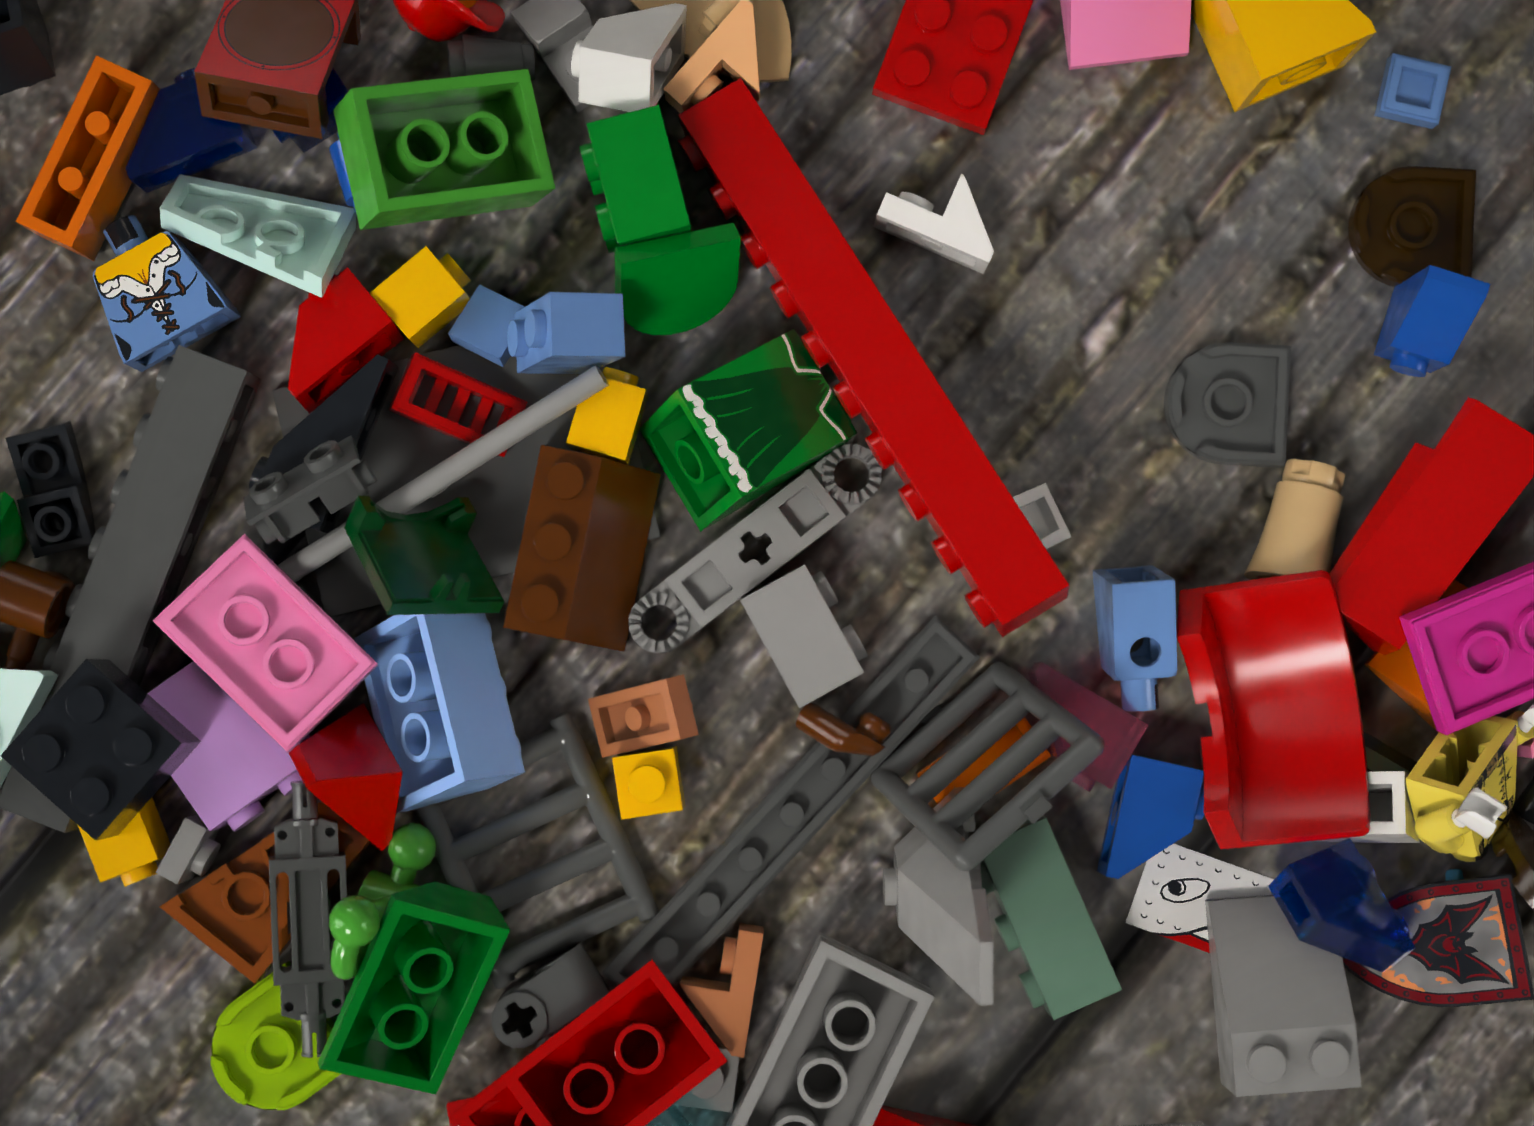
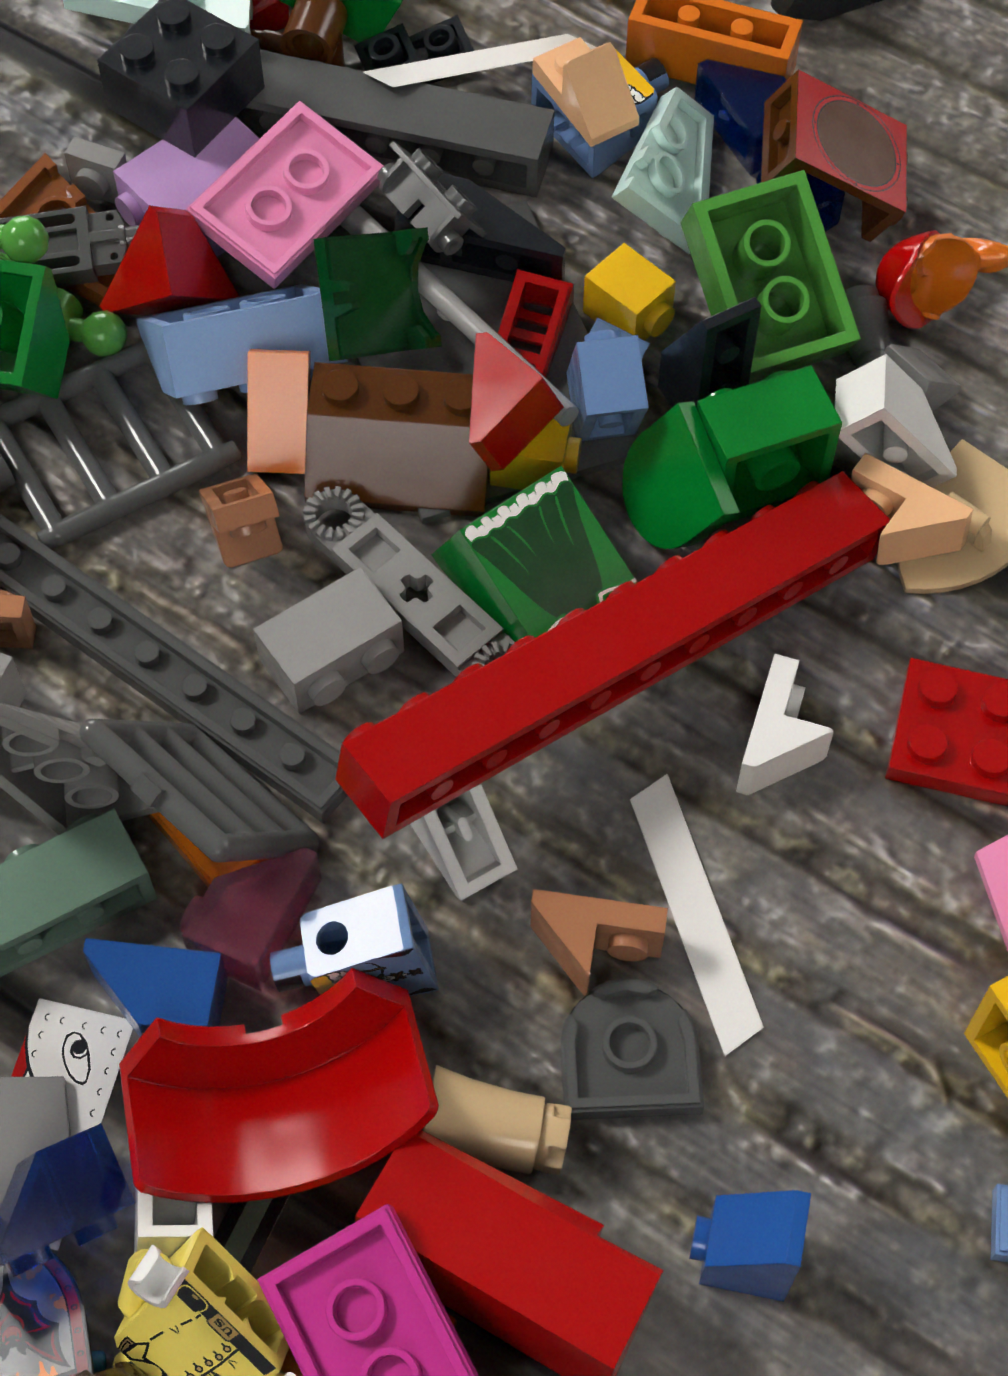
camera: 85 degrees right, 25 degrees down
yellow brick [78,798,171,887] -> none
red slope [288,267,404,414] -> none
yellow brick [612,746,686,820] -> none
reddish brown arm [796,702,892,756] -> none
dark brown tile [1348,166,1476,287] -> none
none -> orange tile [247,349,311,474]
none -> white sticker [363,34,596,88]
none -> slope [469,332,564,472]
none -> nougat slope [530,889,668,996]
none -> light nougat slope [533,37,639,147]
none -> white sticker [630,774,764,1056]
none -> black slope [658,297,762,408]

